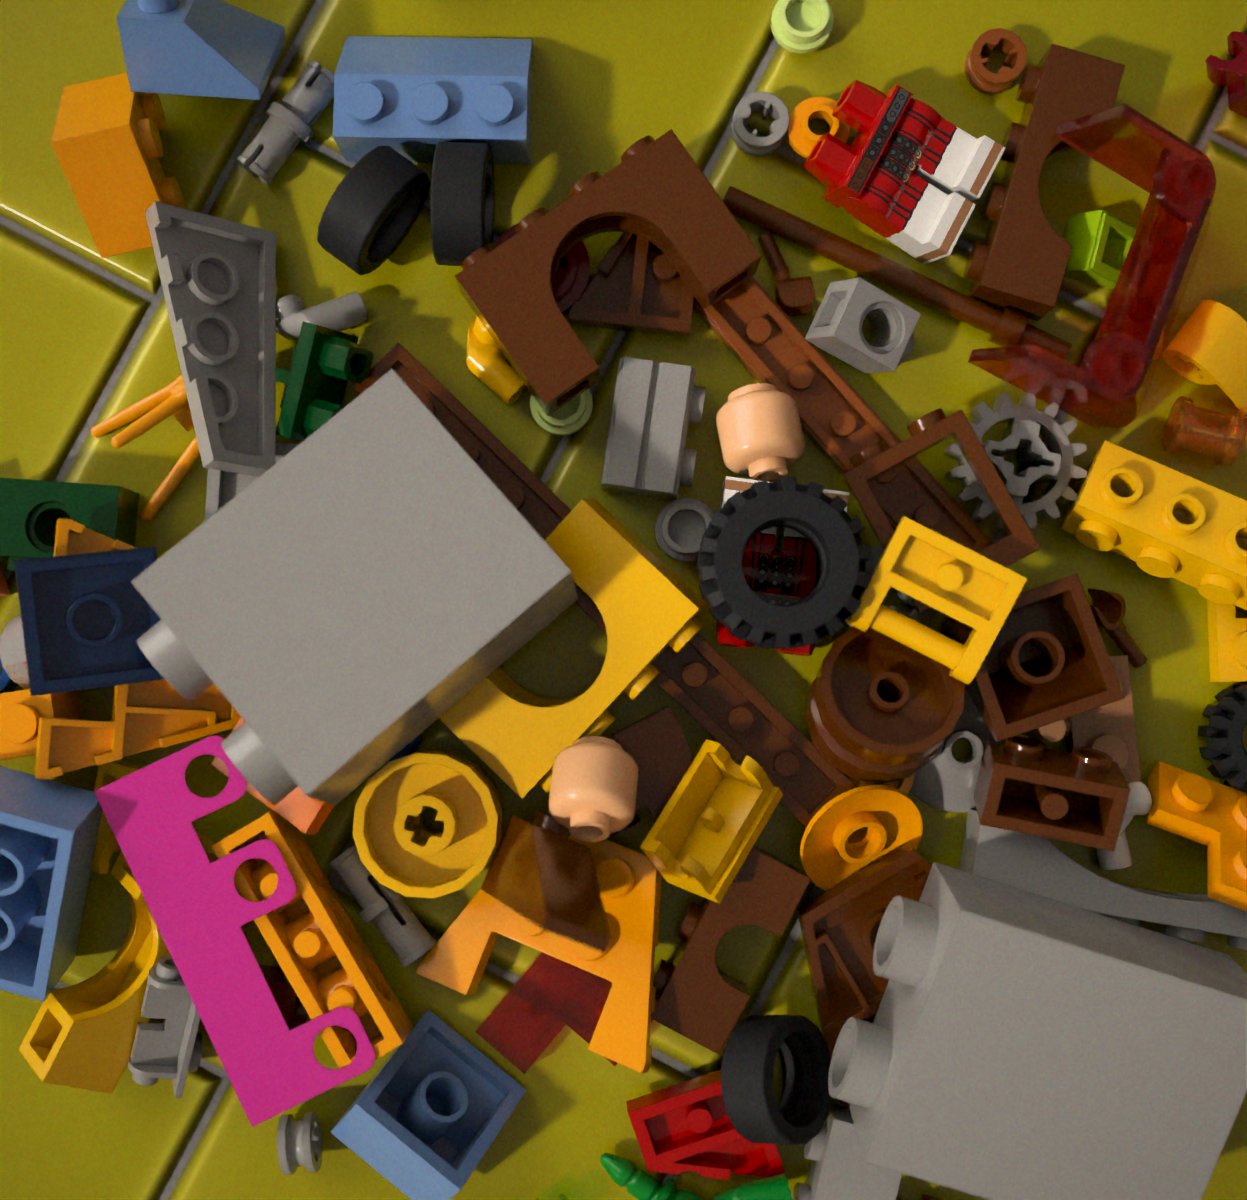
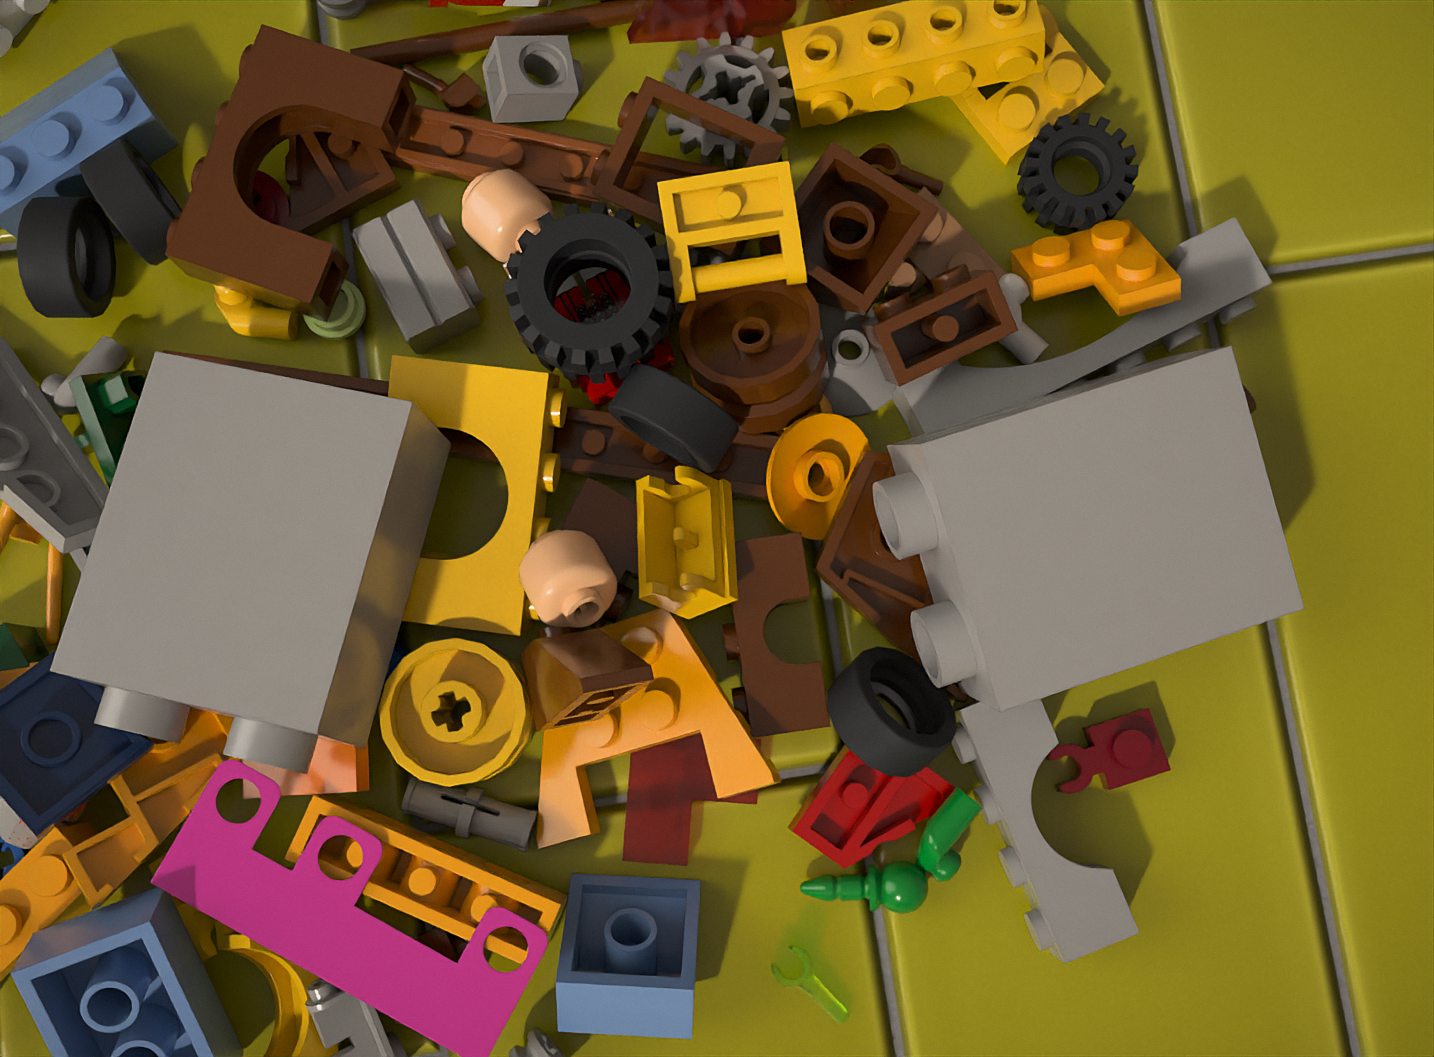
camera: 35 degrees left, 5 degrees down
light grey plate [655,498,714,562] -> none
none -> black tyre [608,363,739,473]

